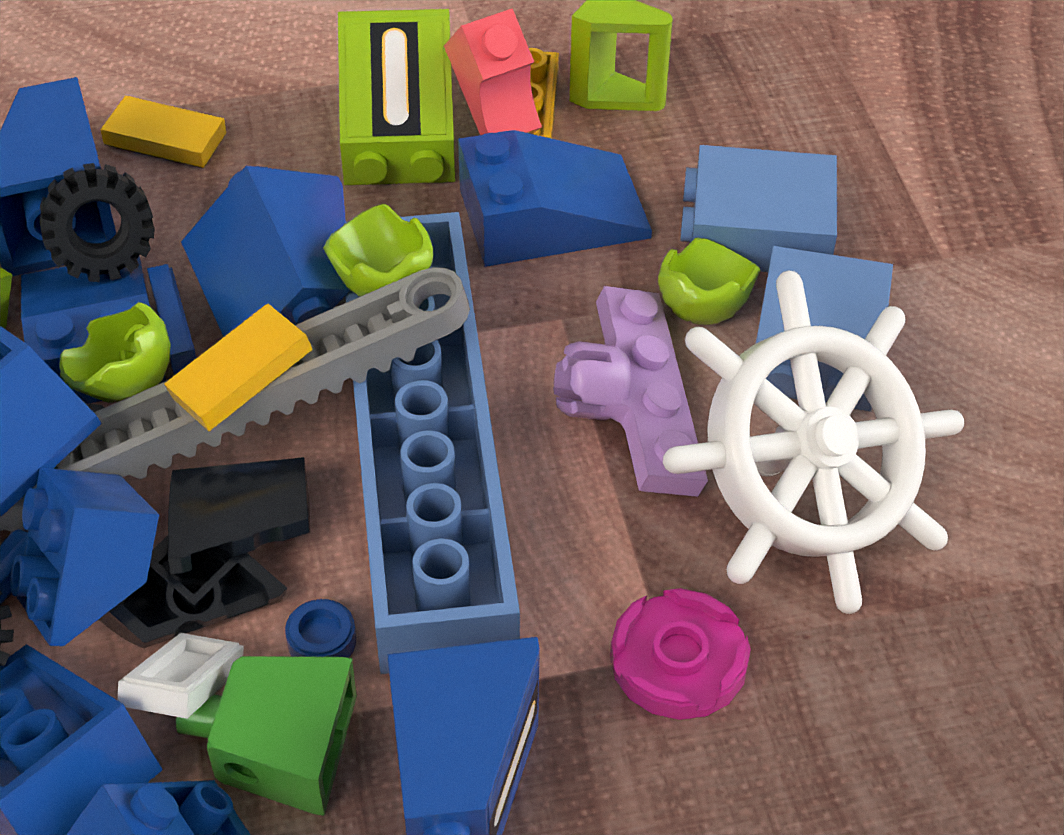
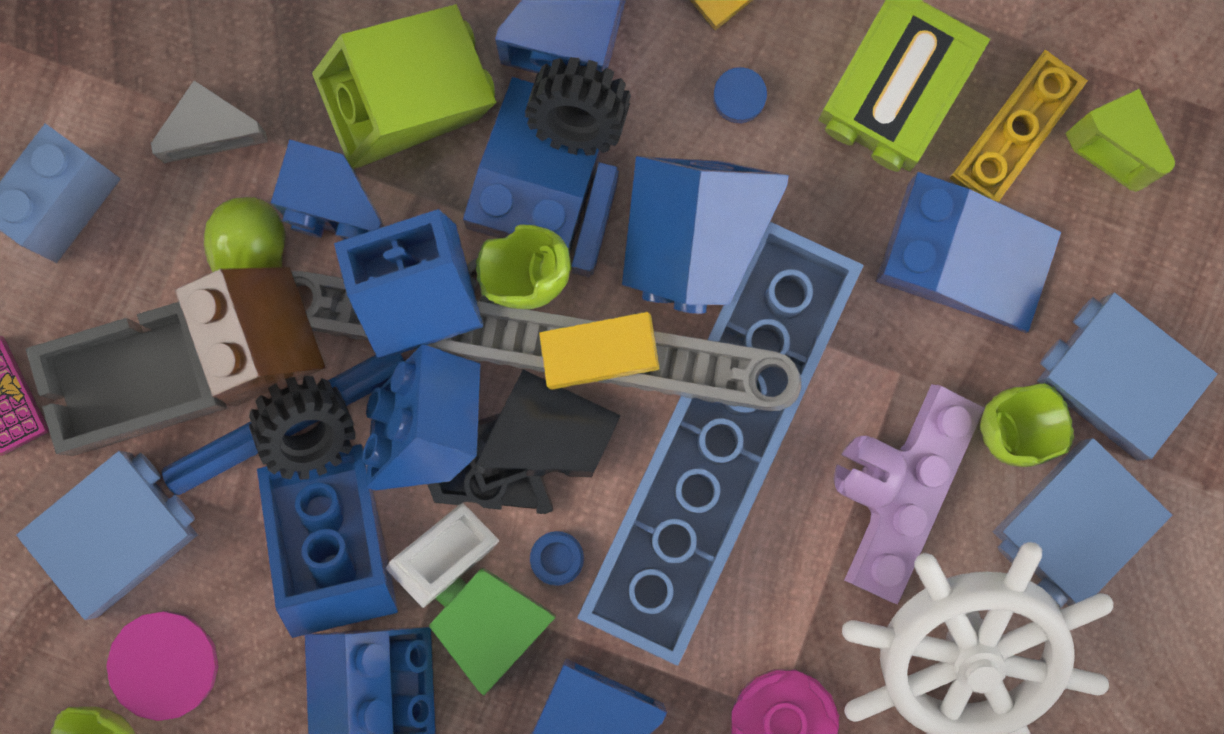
camera: 30 degrees right, 35 degrees up
lime hair [323,204,433,297] -> none
coral arch [444,8,542,135] -> none

